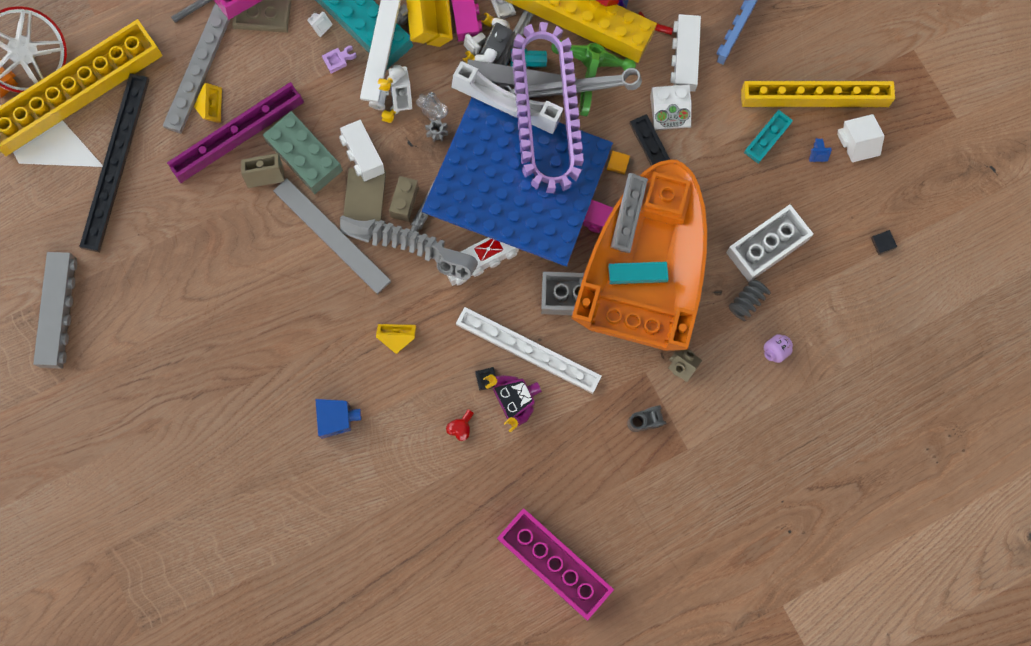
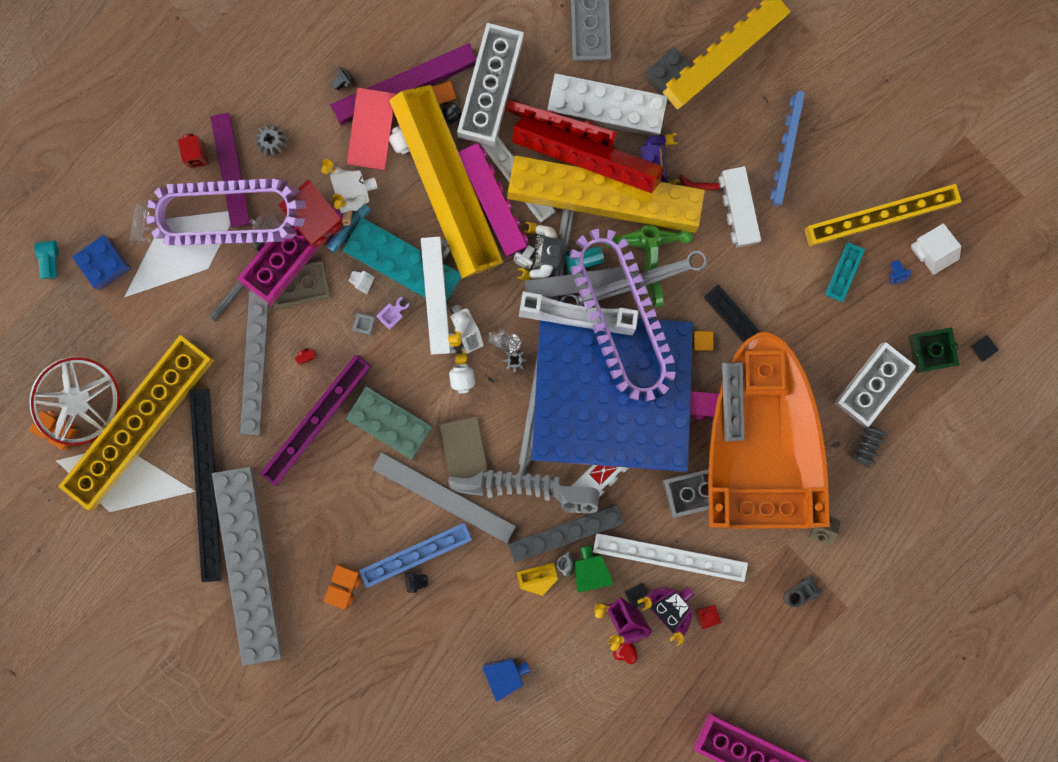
camera: 15 degrees left, 10 degrees up
light grey brick [33,252,77,369] -> none
yellow slope [194,83,222,123] -> none
dark tan brick [241,153,285,188] -> none
white brick [339,120,385,182] -> none
dark tan brick [389,176,419,222] -> none
teal tile [608,262,669,284] -> none
white slope [650,85,691,130] -> none
lavender head [764,334,793,363] -> none
none -> light grey brick [212,467,284,666]
none -> red plate [295,348,317,366]
none -> orange piece [323,564,362,610]
none -> light grey tile [352,312,376,336]
none -> medium blue plate [359,522,472,588]
none -> black brick [405,573,428,593]
none -> white head [449,364,475,393]
none -> dark grey brick [508,504,624,563]
none -> light grey piece [557,552,575,576]
none -> green torso [575,545,613,593]
none -> magenta torso [594,597,652,651]
none -> red plate [696,604,721,629]
none -> dark green brick [909,327,959,373]

